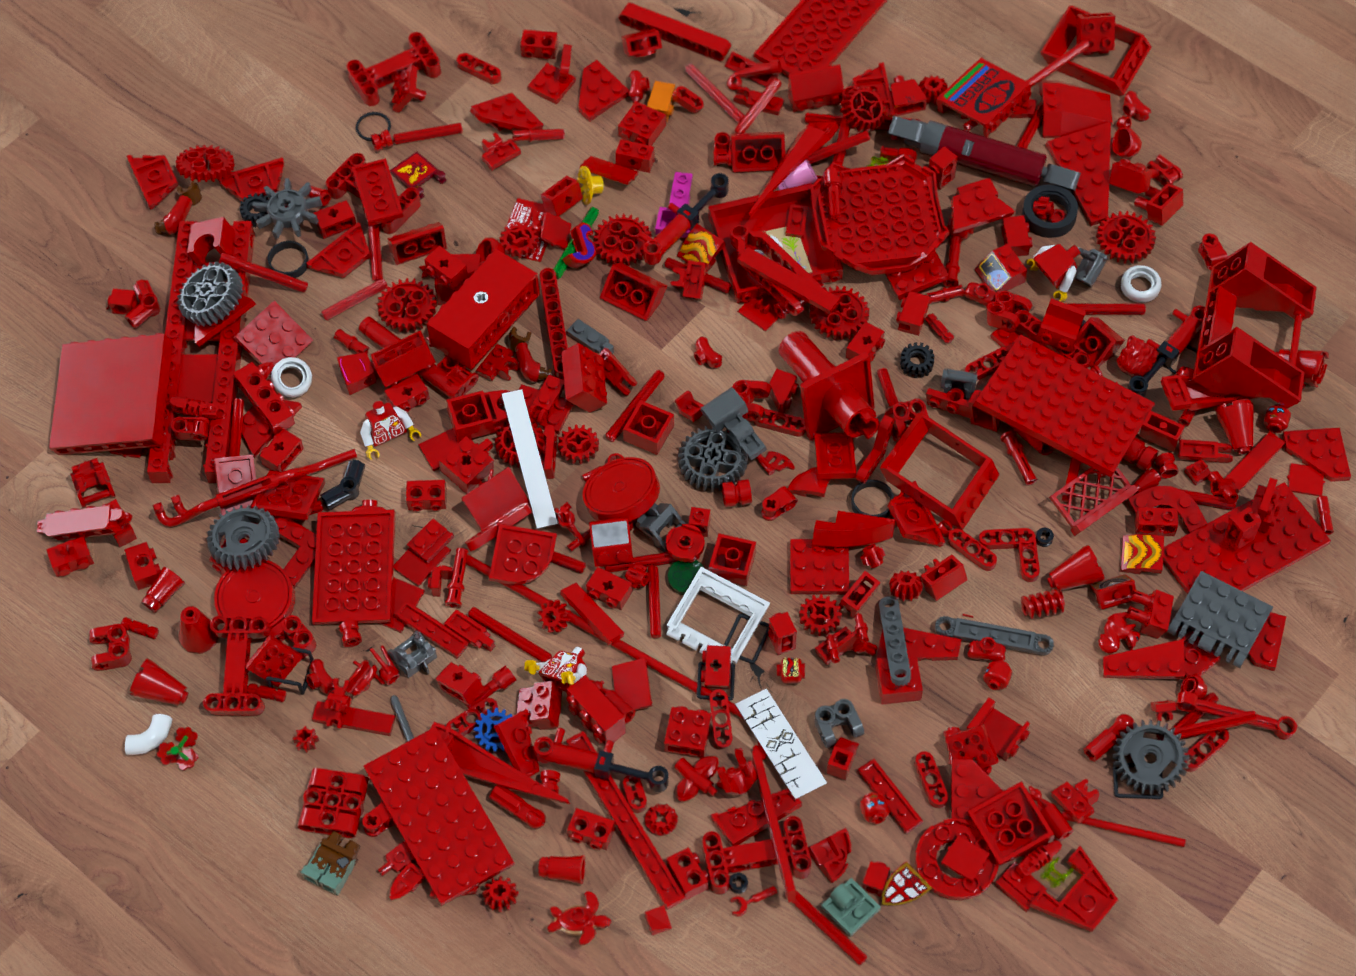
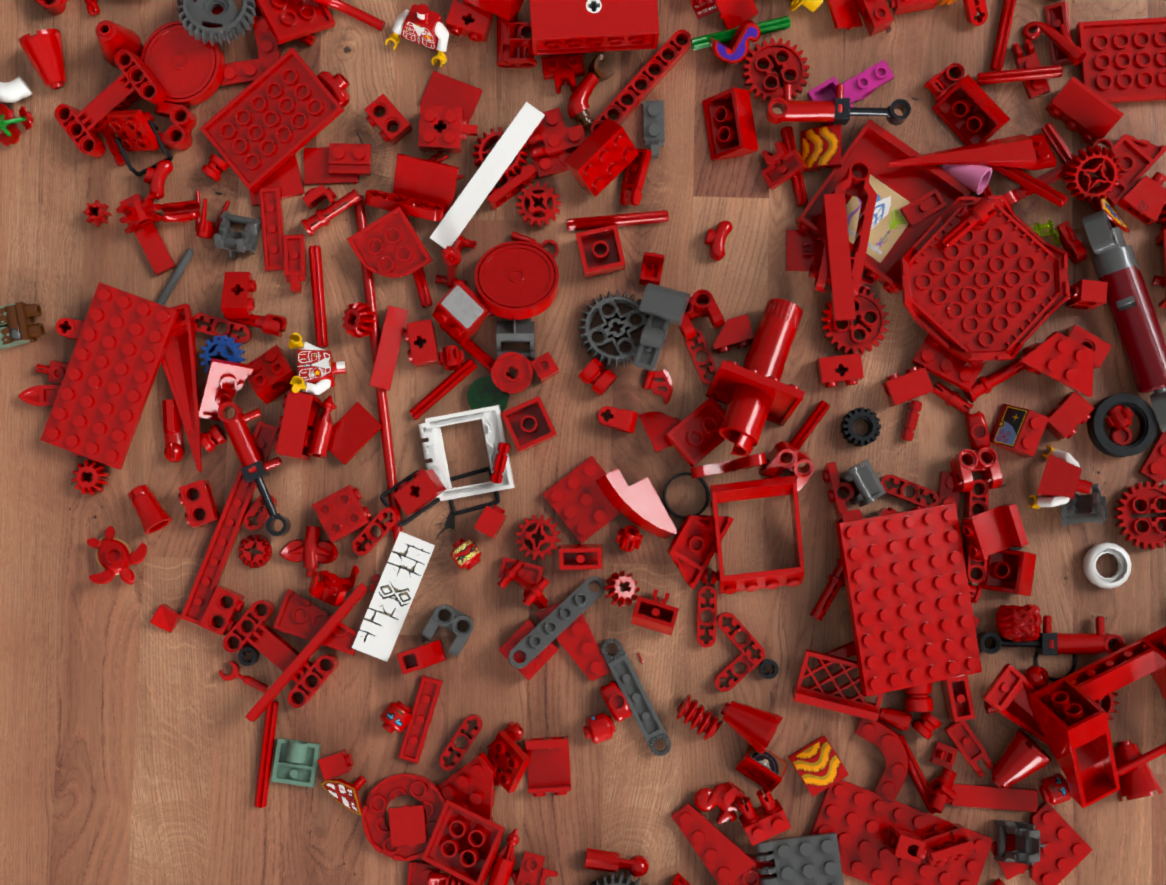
camera: 50 degrees right, 25 degrees up
red connector [298,768,369,838] -> none
black piece [320,459,365,509] -> none
red brick [446,390,510,442] -> none
red brick [808,827,851,883] -> none
red axle [1066,303,1146,314] -> none
red brick [1135,507,1178,537] -> none
none -> red axle [490,442,510,484]
none -> dark grey piece [994,820,1046,865]

